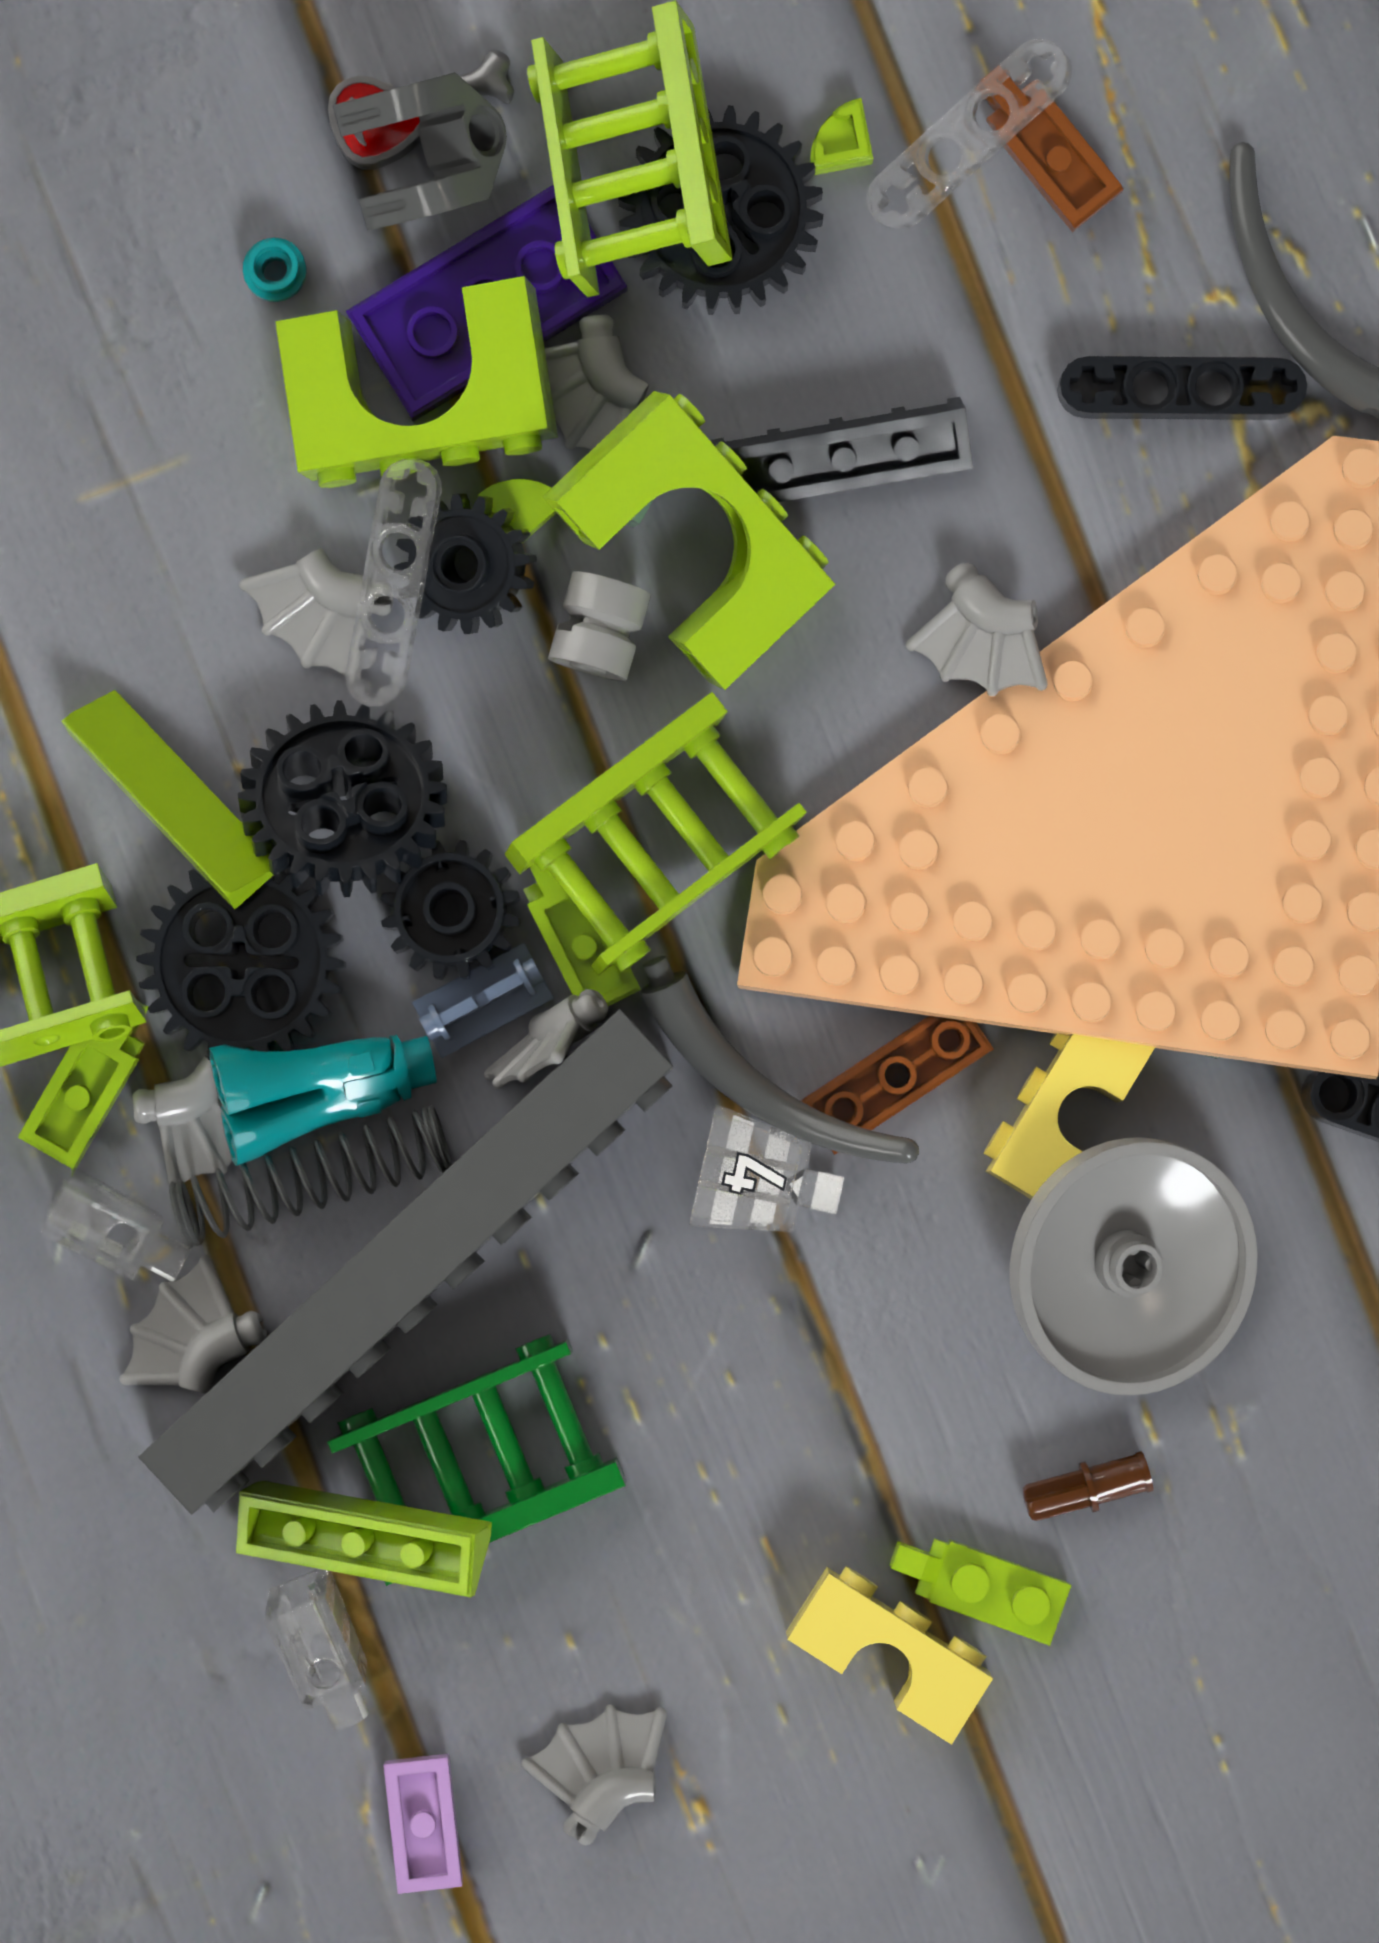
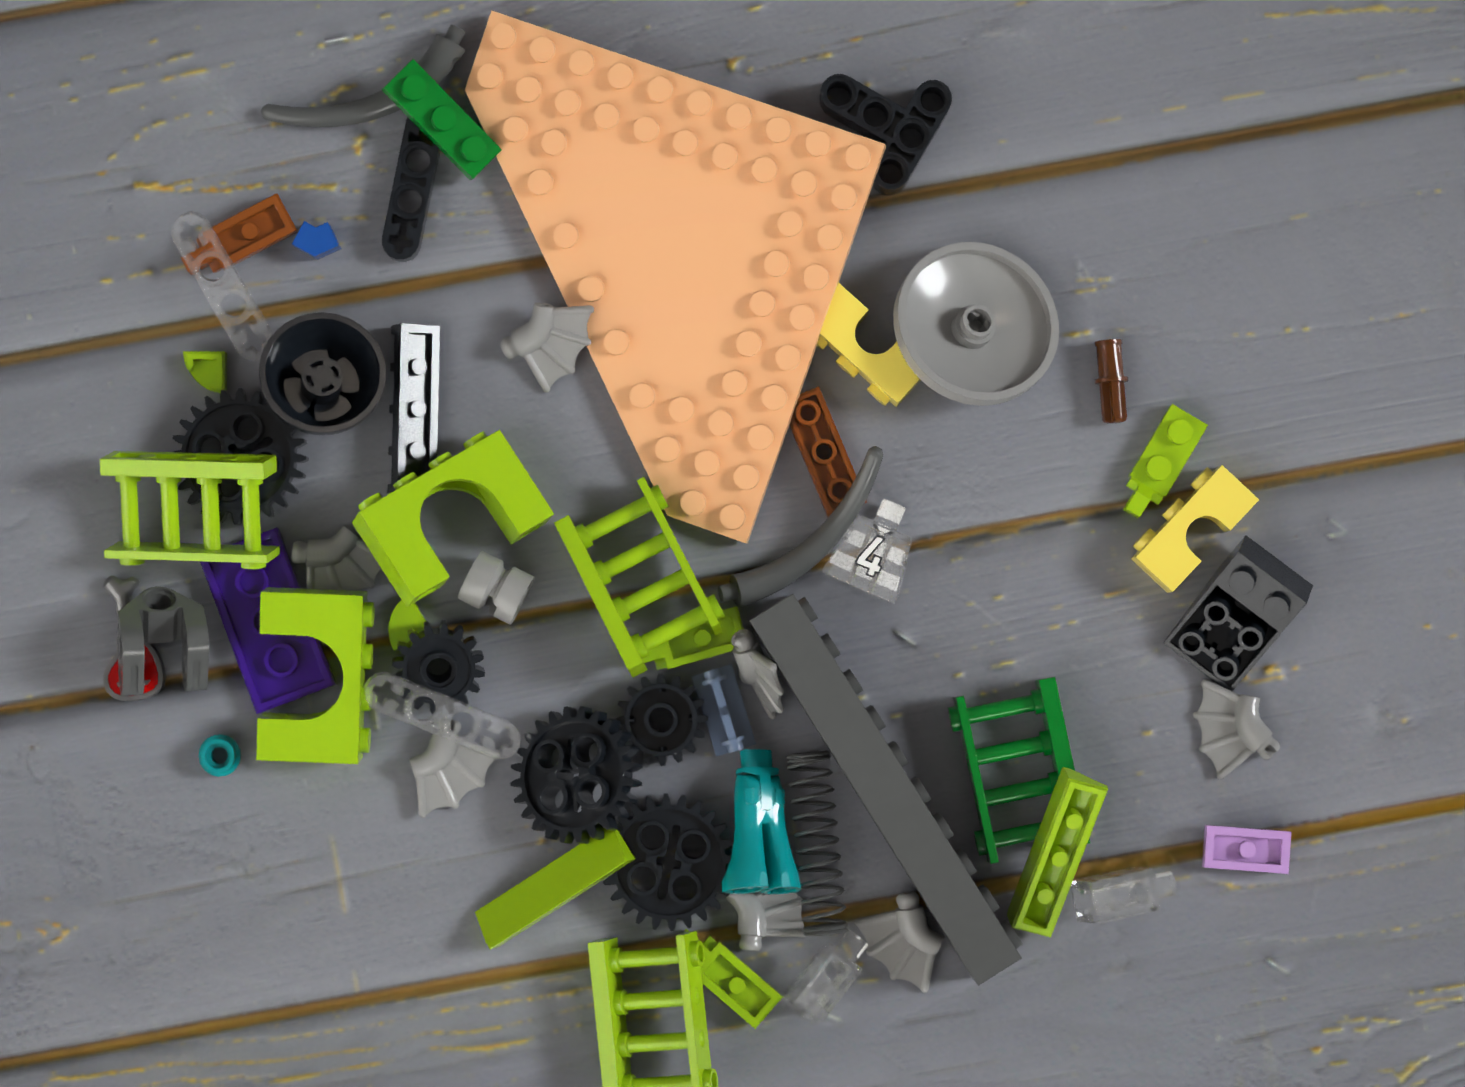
camera: 80 degrees left, 0 degrees up
none -> black piece [259,312,386,435]
none -> blue piece [292,221,341,260]
none -> green plate [382,59,502,180]
none -> black slope [1164,535,1313,691]

